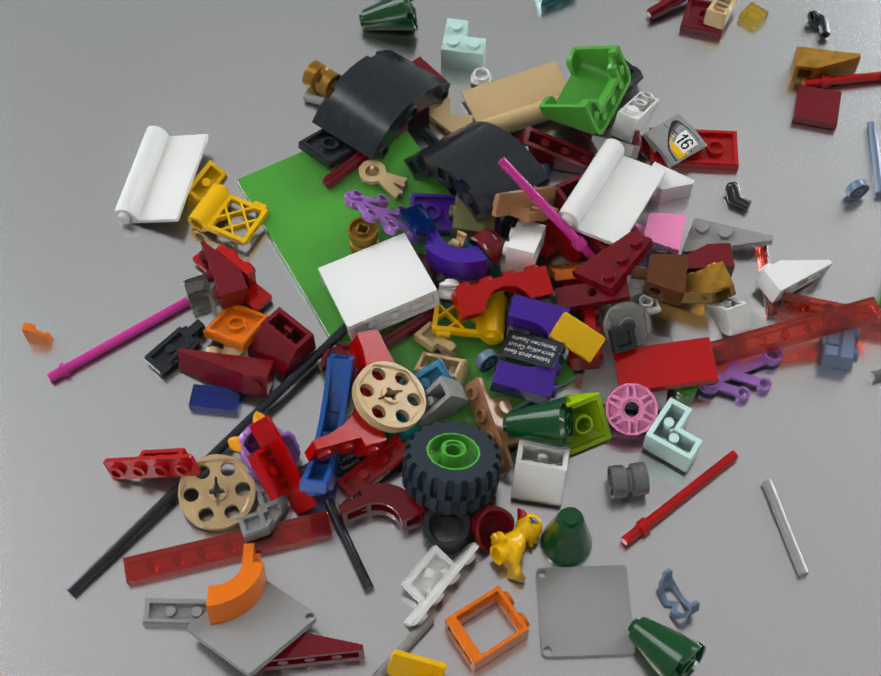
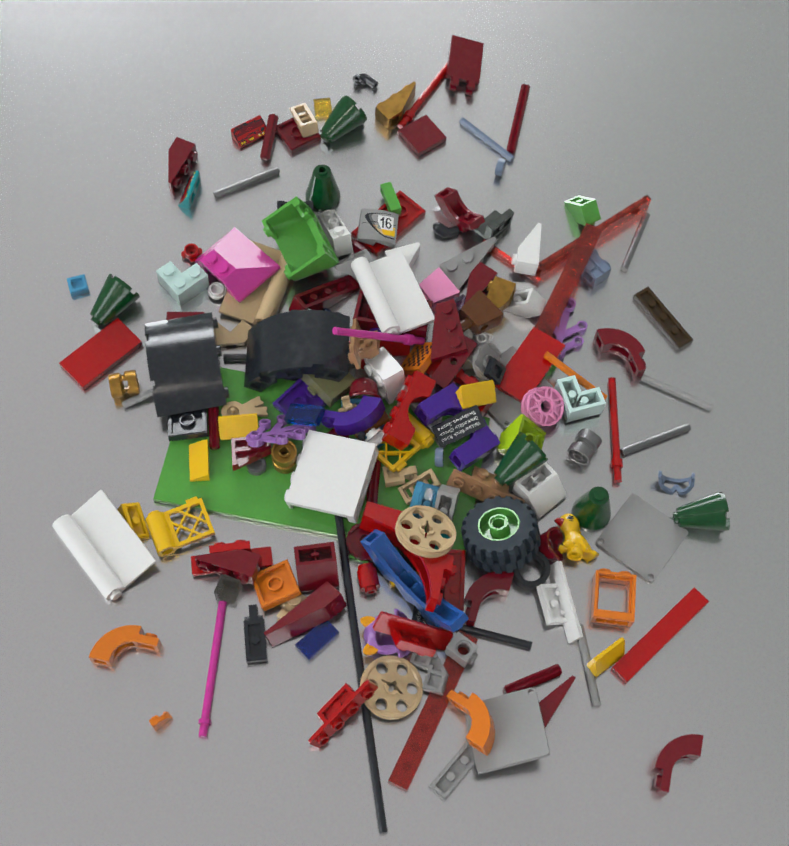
camera: 55 degrees left, 5 degrees up
none -> red tile [59,318,143,390]
none -> orange arch [89,625,162,667]
none -> red plate [181,243,203,262]
none -> yellow slope [189,440,210,482]
none -> dark pink slope [195,227,281,303]
none -> flat silver bar [213,167,280,198]
none -> yellow slope [218,413,259,440]
none -> dark red wing [231,437,271,471]
none -> dark grey tile [247,458,266,476]
none -> dark green cone [305,164,340,212]
none -> dark green cone [320,95,367,143]
none -> red brick [357,563,380,595]
none -> bright green piece [380,182,401,215]
none -> dark red arch [434,187,485,233]
none -> light grey brick [445,631,479,668]
none -> pearl dark grey panel [474,209,515,240]
none -> dark red axle [504,664,562,694]
none -> orange bar [543,351,607,400]
none -> dark red arch [594,328,646,379]
none -> dark grey bar [620,423,691,456]
none -> dark brown tile [633,287,693,351]

